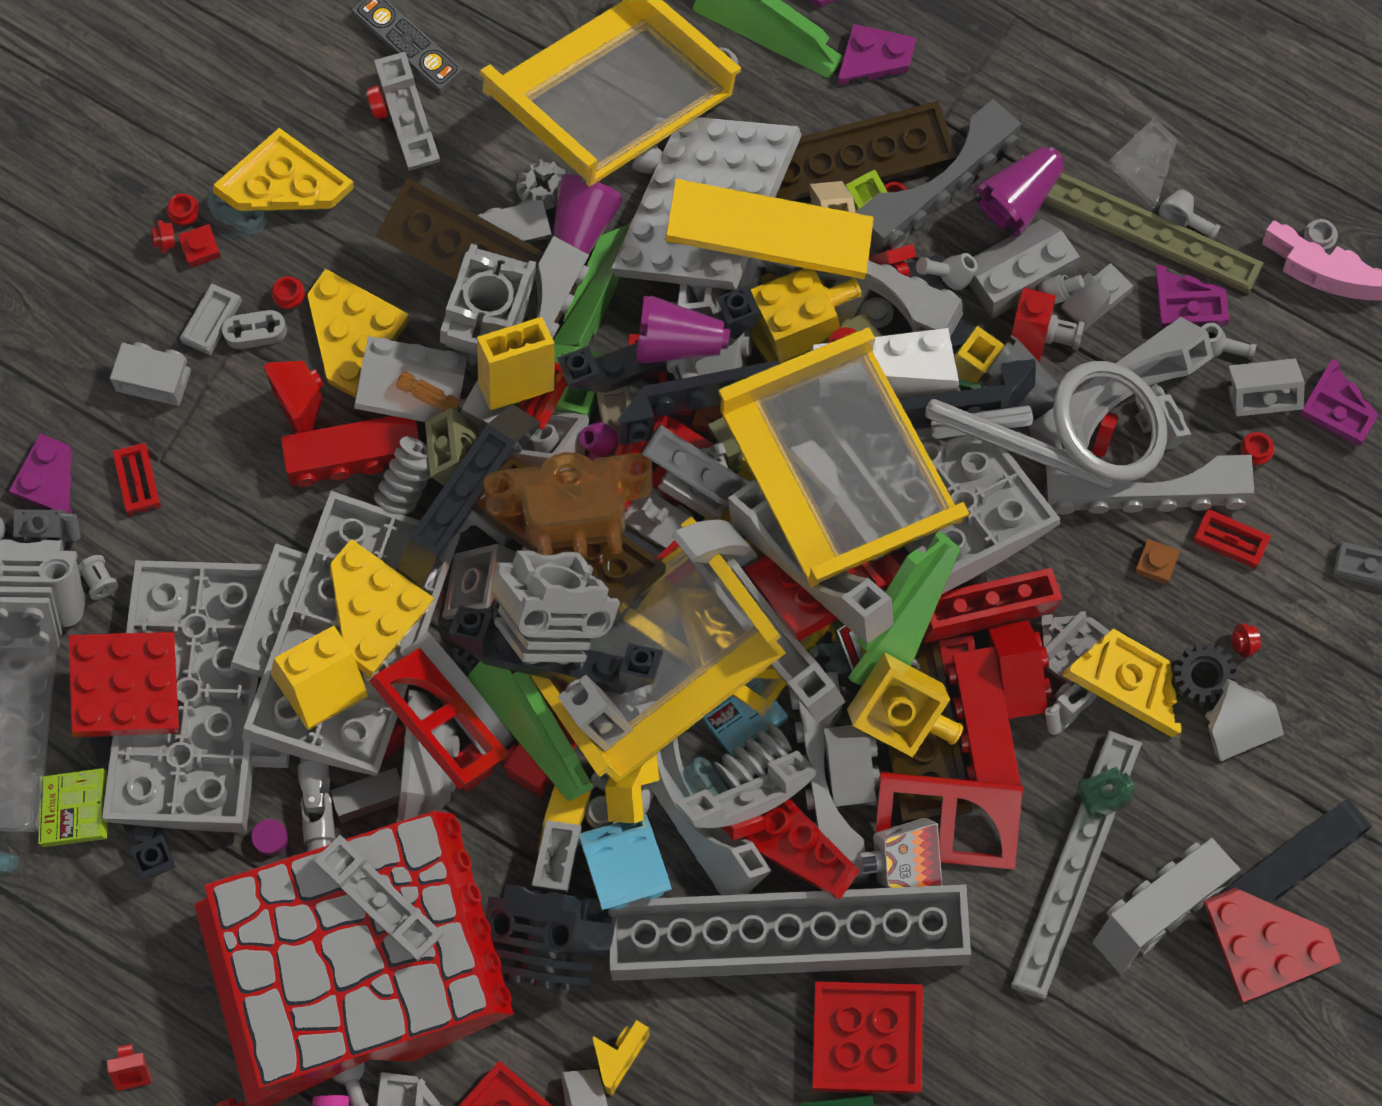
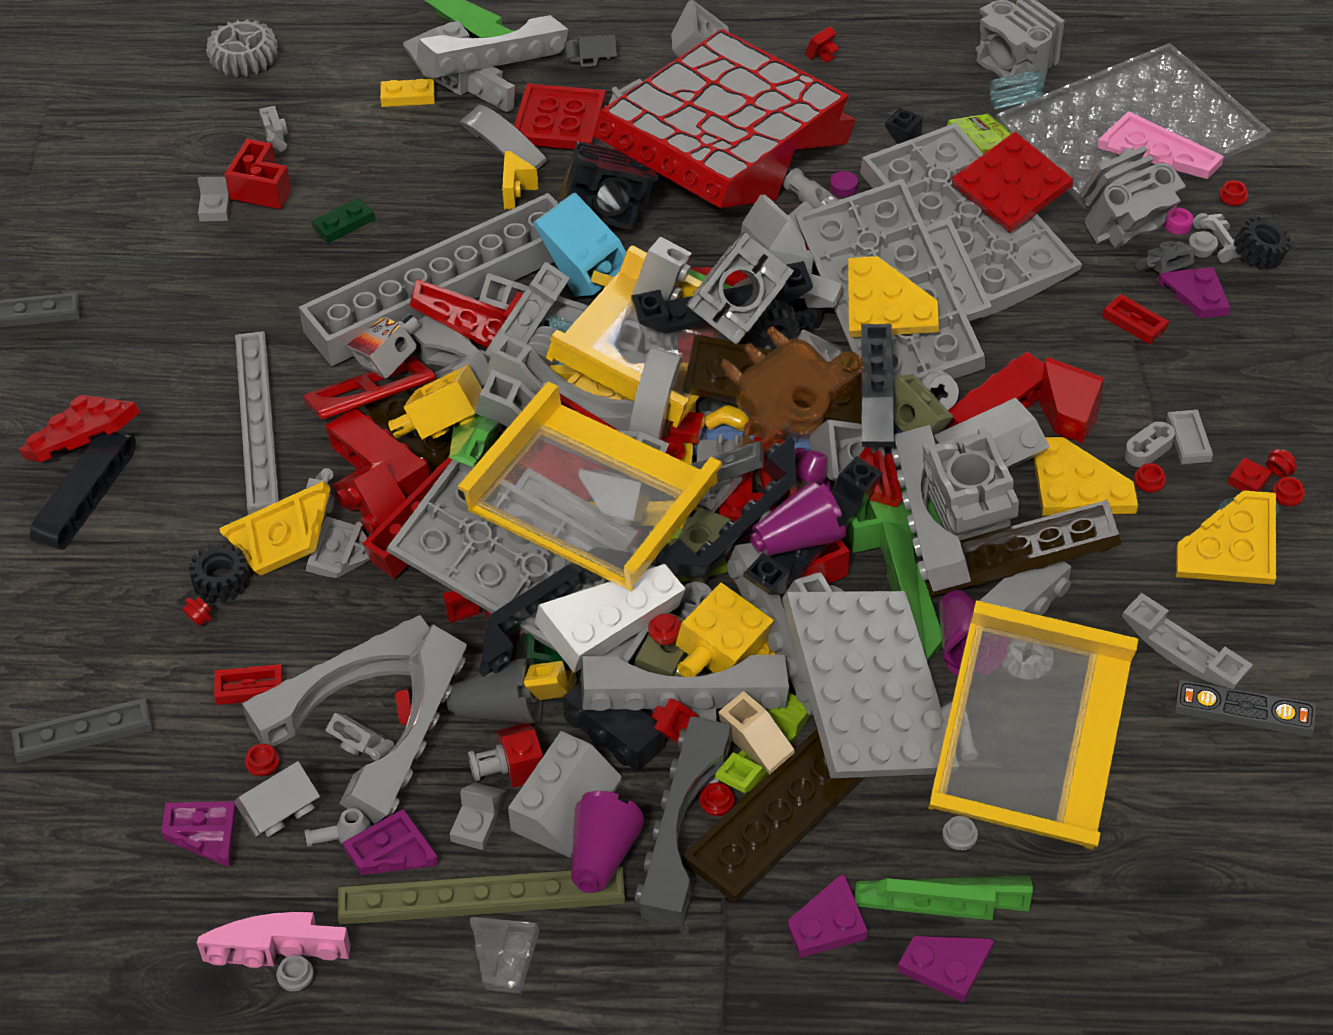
camera: 145 degrees right, 20 degrees down
light grey bush [77,555,119,600] -> none
light grey brick [110,342,191,406] -> none
yellow slope [271,626,368,730] -> none
light grey slope [314,835,444,961] -> none
red tile [366,85,389,120] -> none
red window [369,648,510,790] -> none
clear orange axle [396,371,460,412] -> none
yellow brick [477,317,554,411] -> none
light grey slope [532,820,581,893] -> none
yellow tile [665,179,874,279] -> none
red plate [813,982,923,1094] -> none
light grey bar [916,253,978,290] -> none
light grey axle [925,399,1114,489] -> none
light grey axle [931,405,1033,439] -> none
light grey cylinder [1038,275,1084,304] -> none
light grey wedge [1053,361,1167,481] -> none
clear green brick [1076,766,1135,822] -> none
light grey wedge [1092,838,1241,975] -> none
dark orange plate [1135,539,1180,585] -> none
light grey bar [1159,190,1221,240] -> none
light grey slope [1205,679,1284,761] -> none

